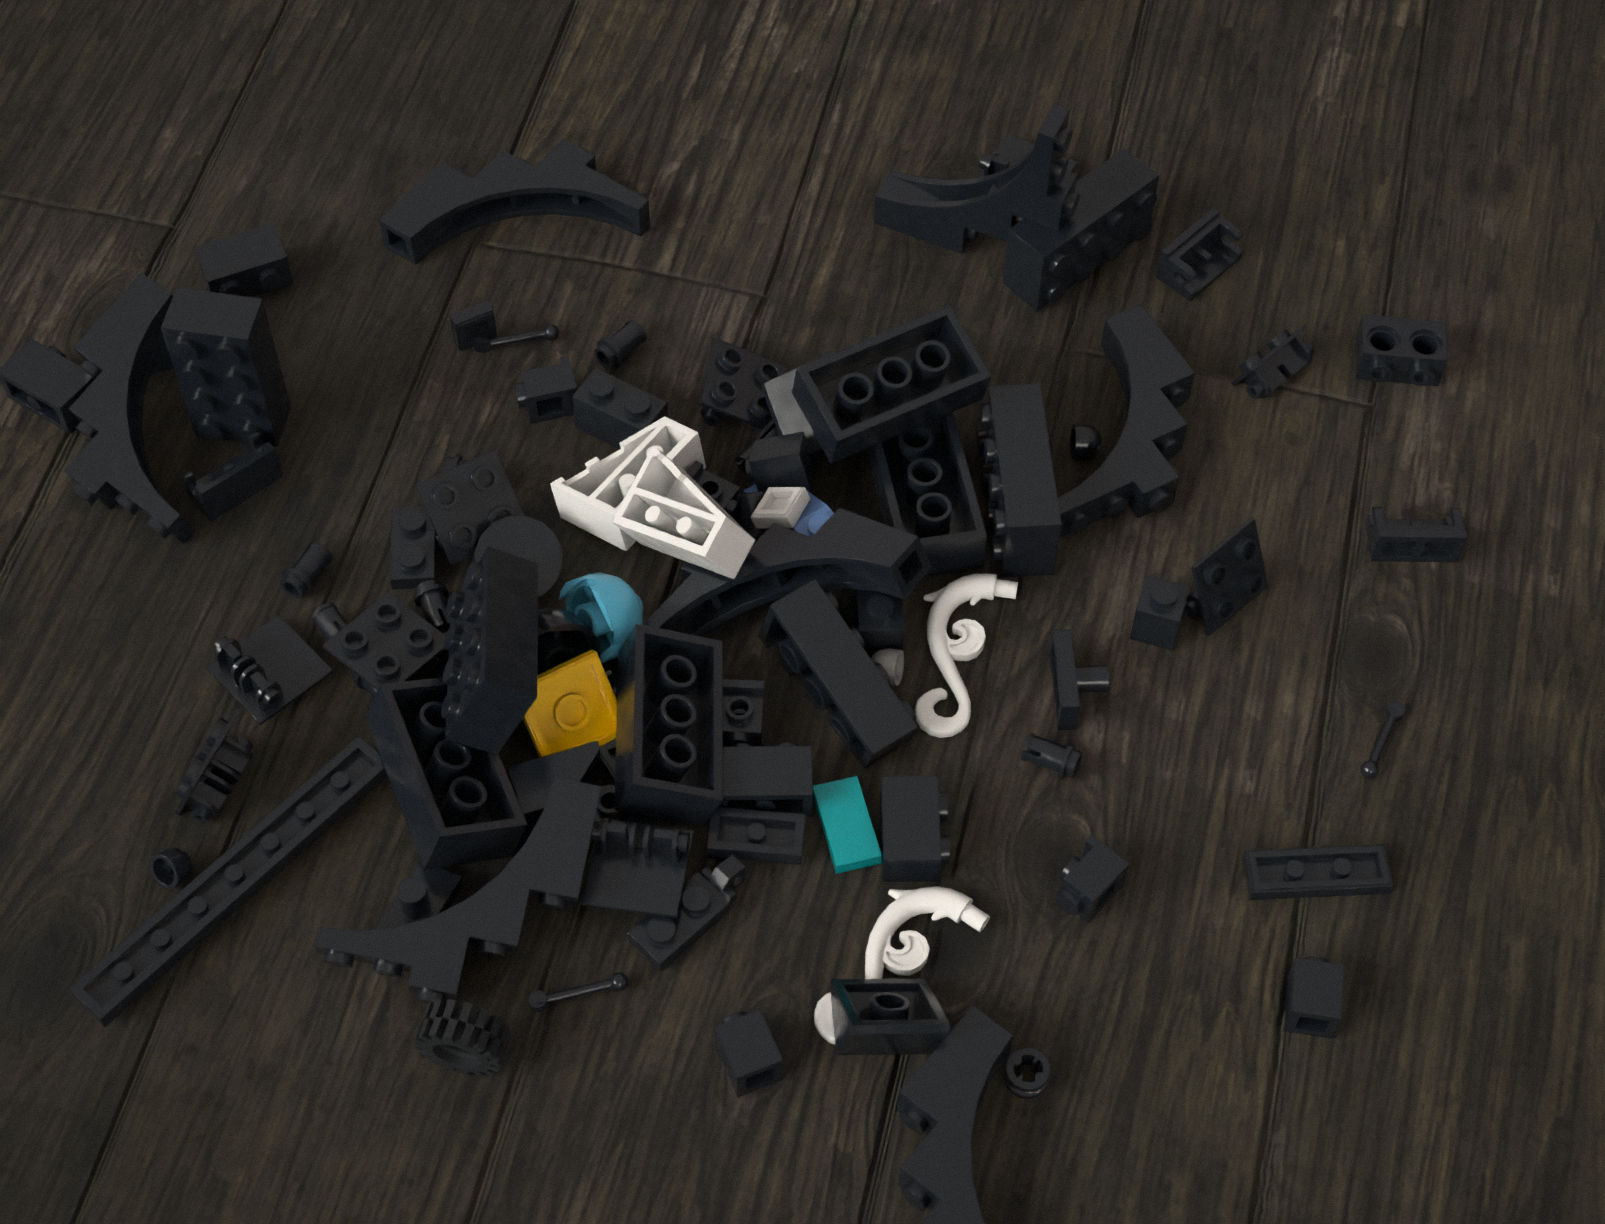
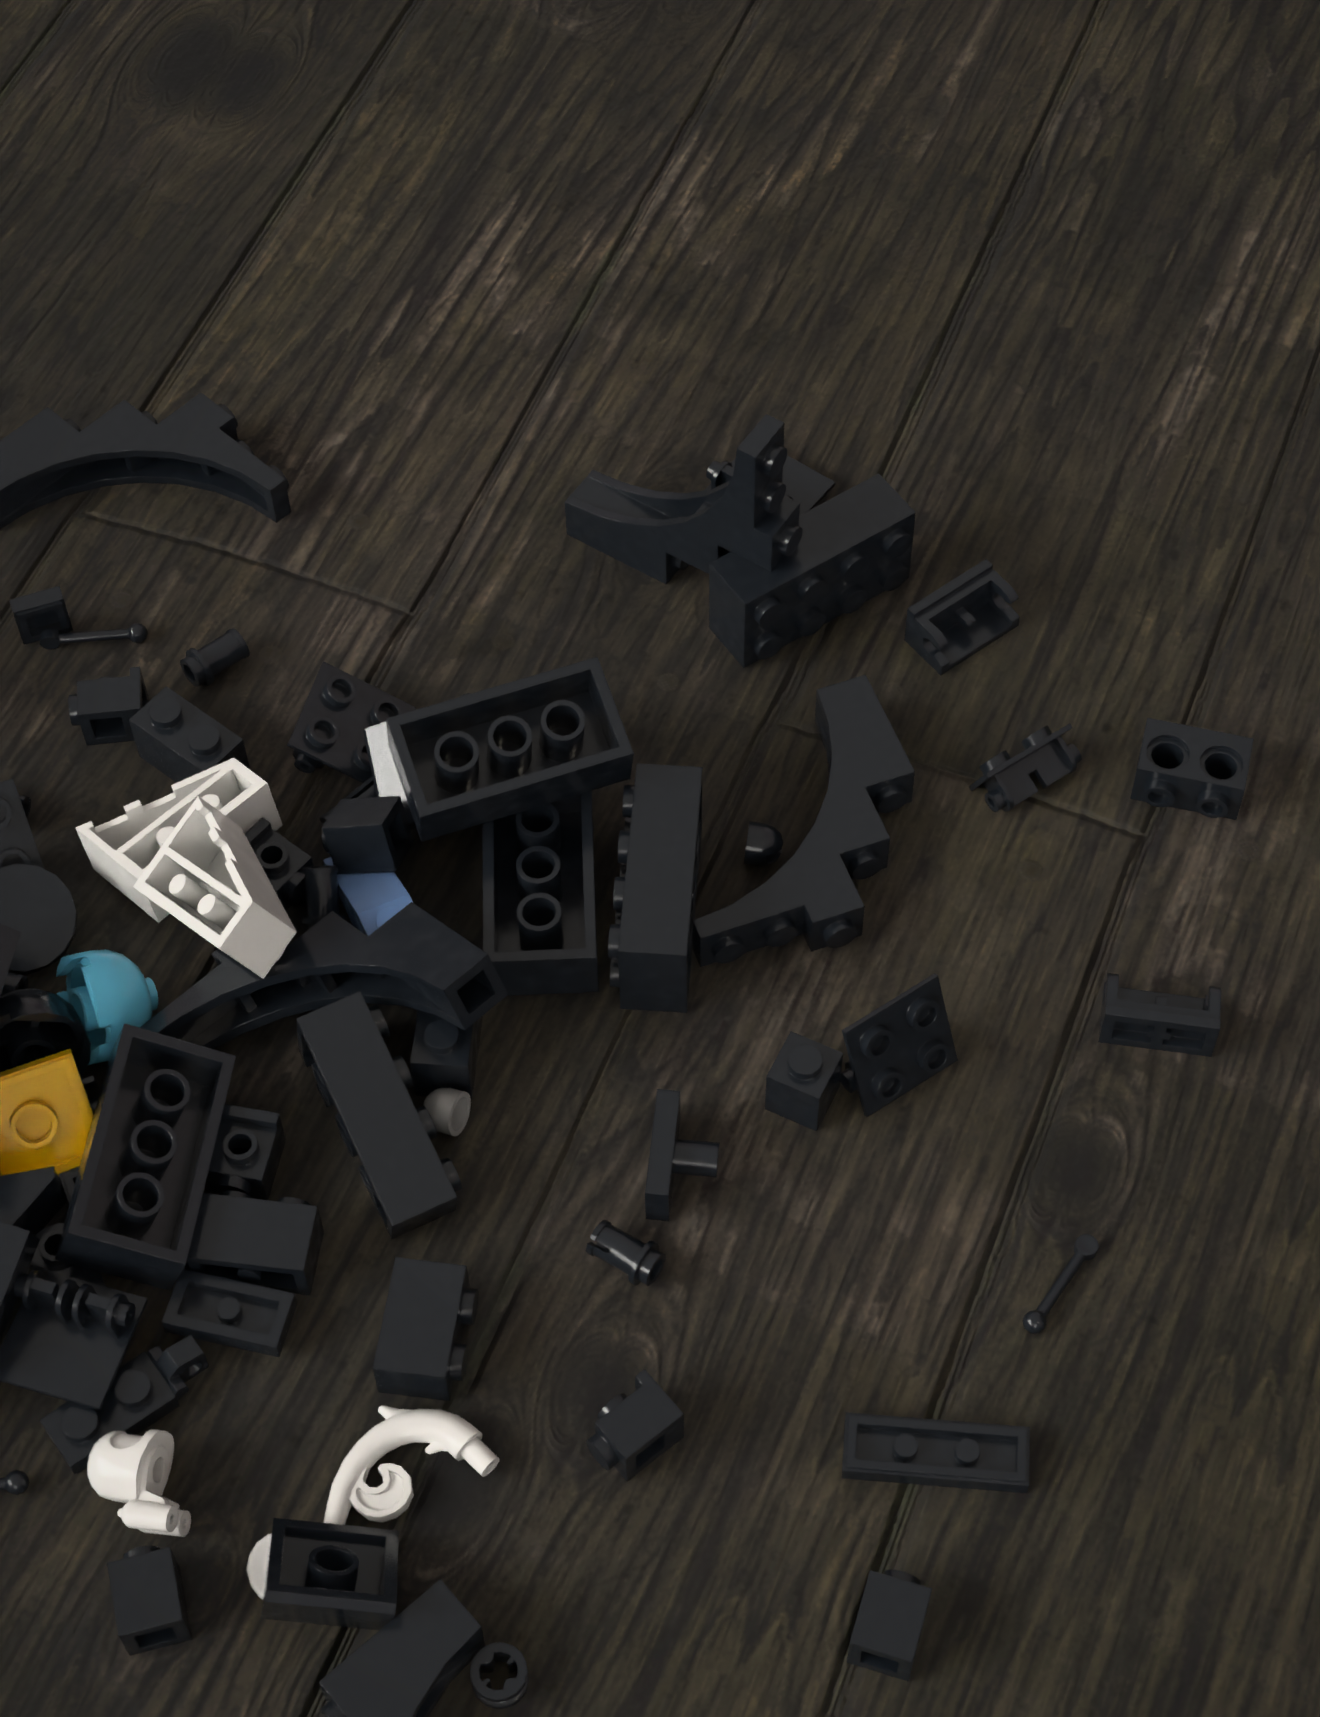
camera: 10 degrees right, 0 degrees up
white tile [751,487,811,528] -> none
teal tile [812,776,882,874] -> none
white plant [914,574,1018,738] -> none
none -> white piece [87,1429,191,1537]

